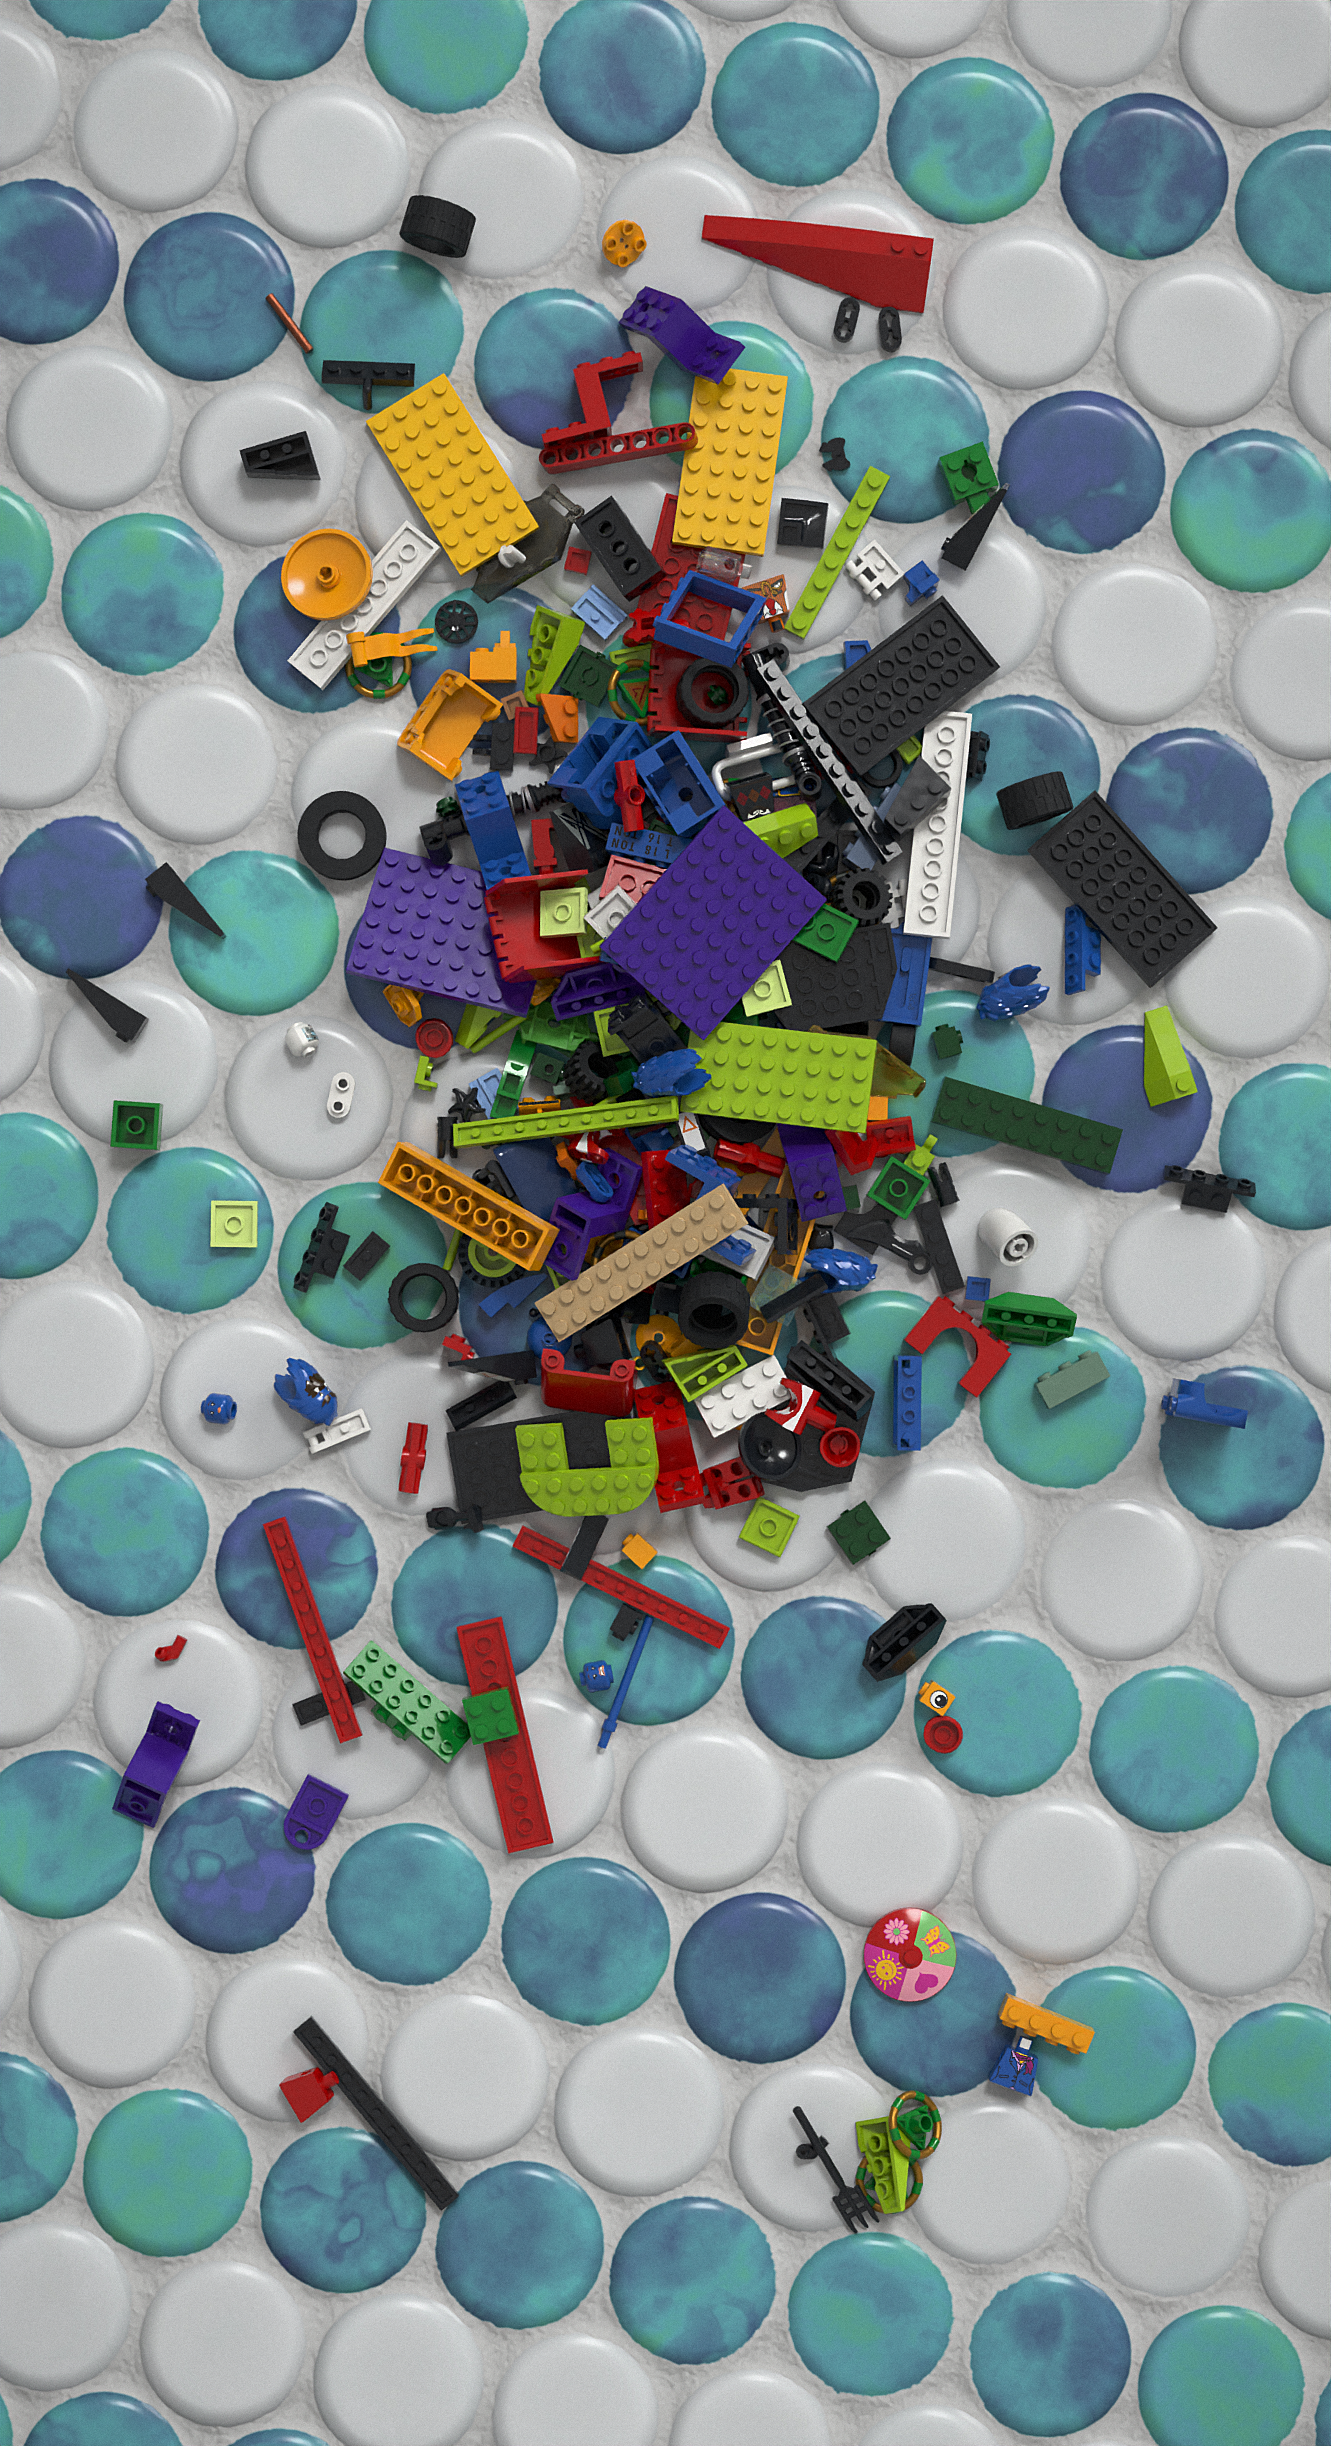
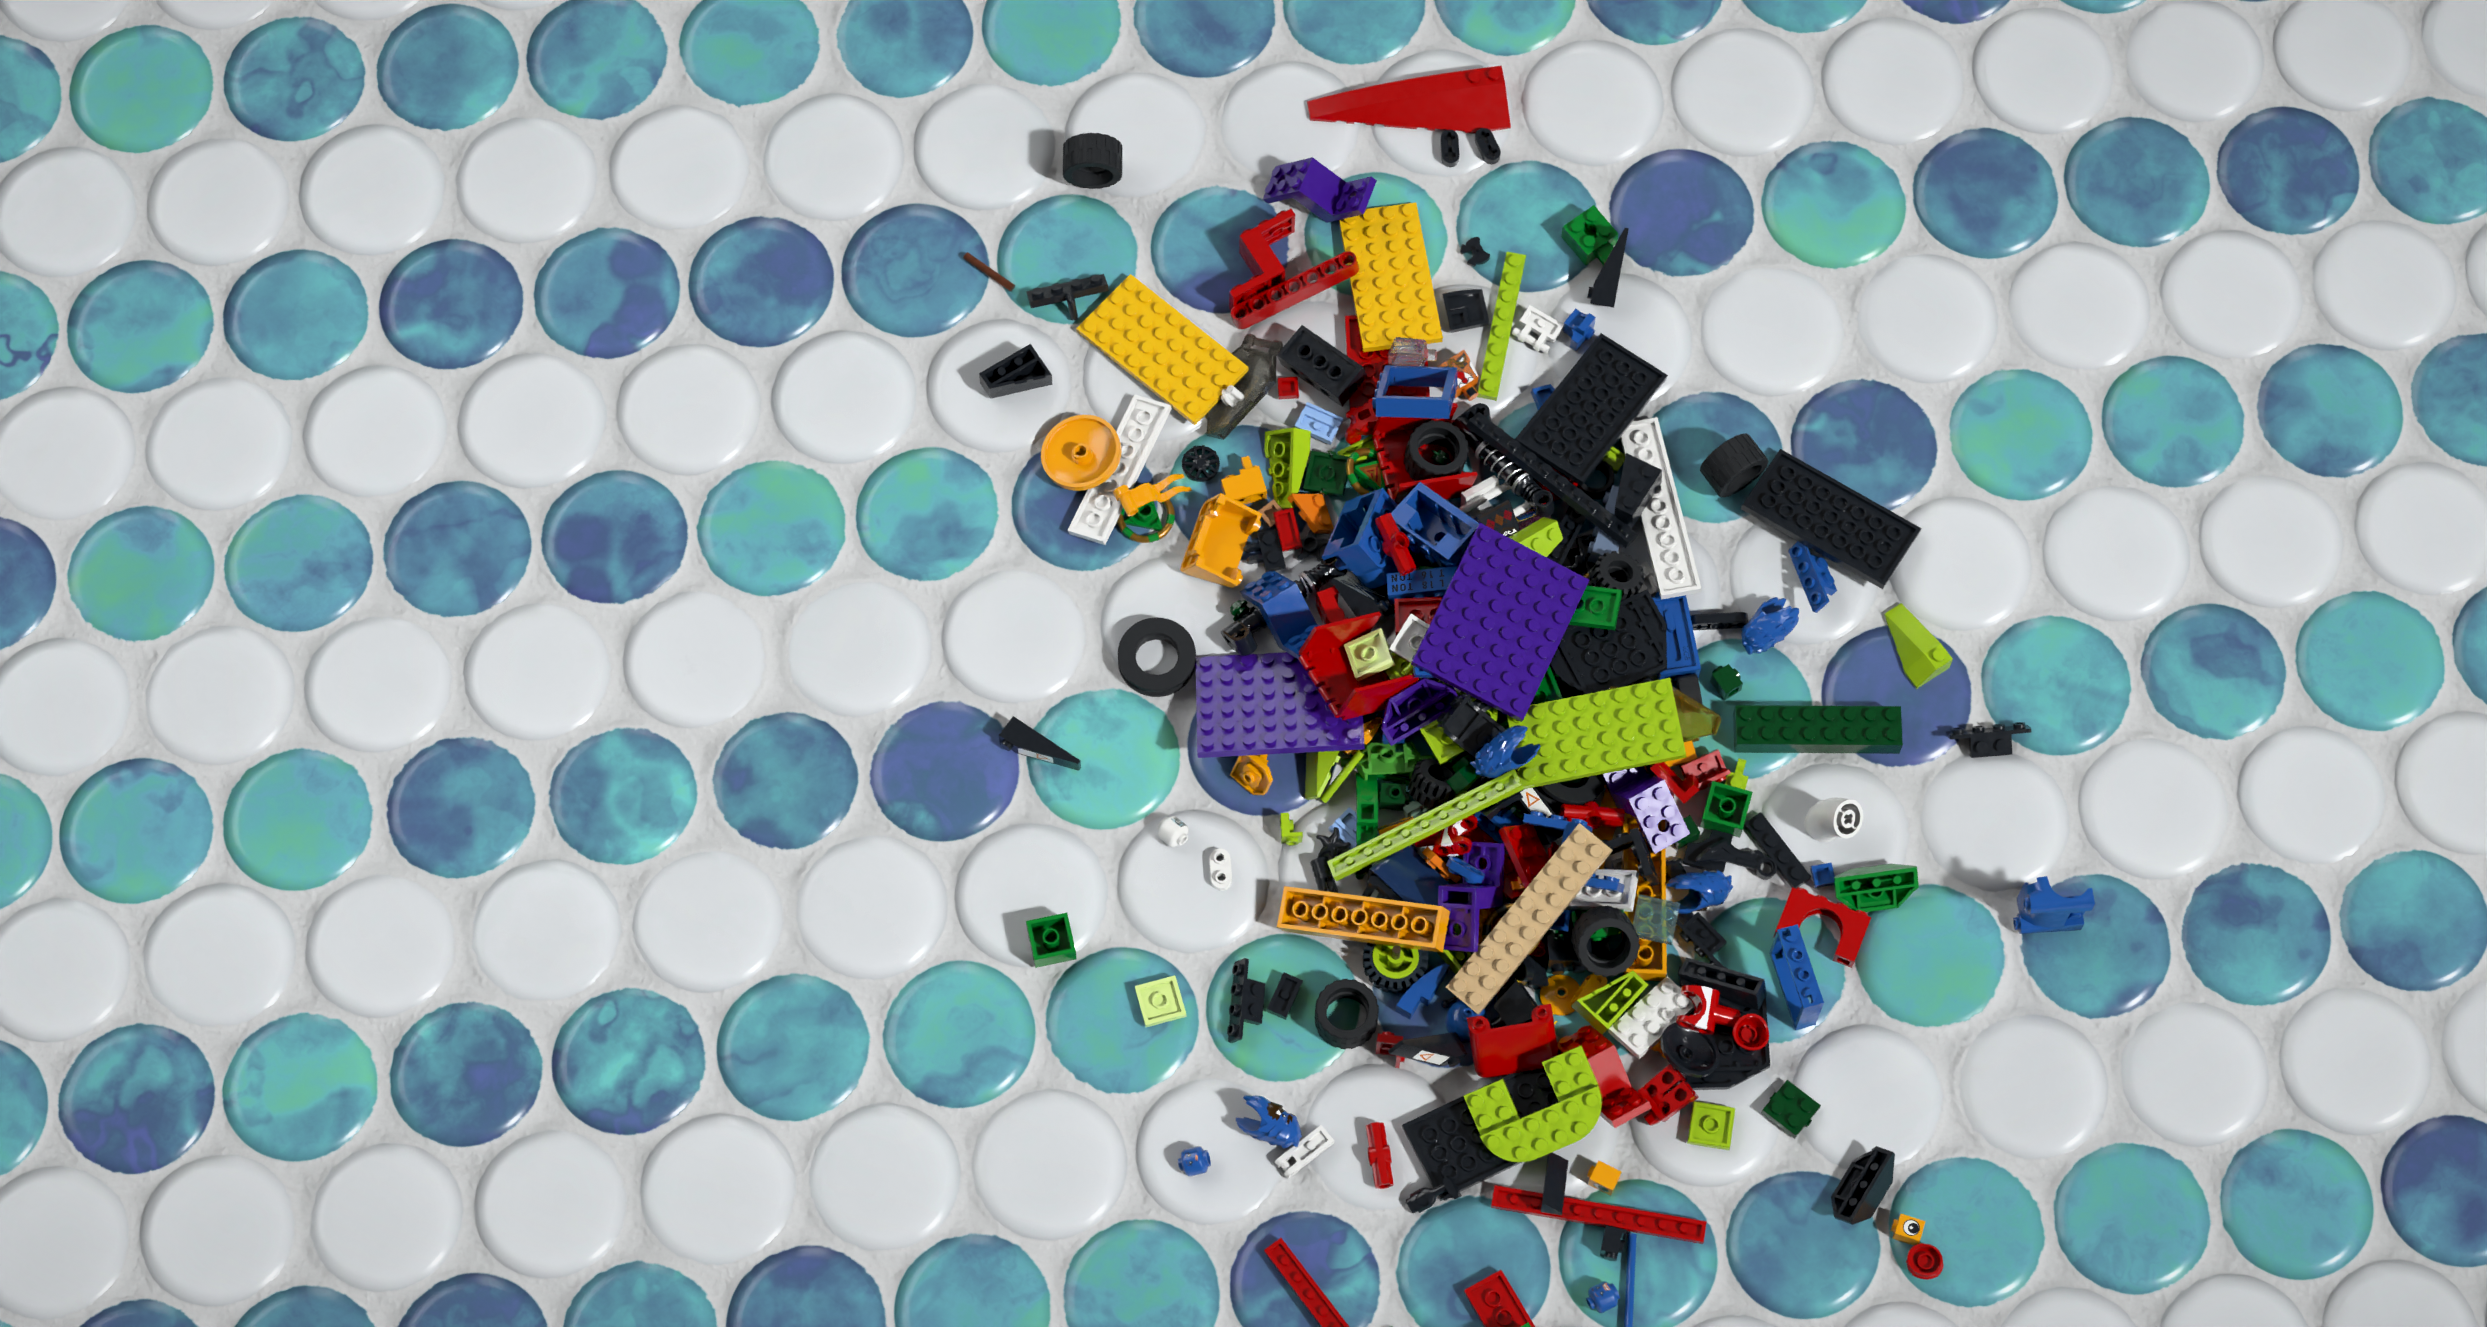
camera: 15 degrees left, 20 degrees down
black slope [66,968,149,1043] -> none
red piece [415,1018,453,1058] -> none
lime bar [442,1228,463,1271] -> none
black plate [445,1381,517,1431] -> none
light orange plate [602,219,647,267] -> none
black beam [640,1340,671,1383] -> none
yellowish green plate [741,960,792,1017] -> none
black slope [760,1273,828,1324] -> none
black hinge [927,1162,960,1208] -> none
black hinge [966,731,990,781] -> none
sand green brick [1034,1350,1110,1409] -> none

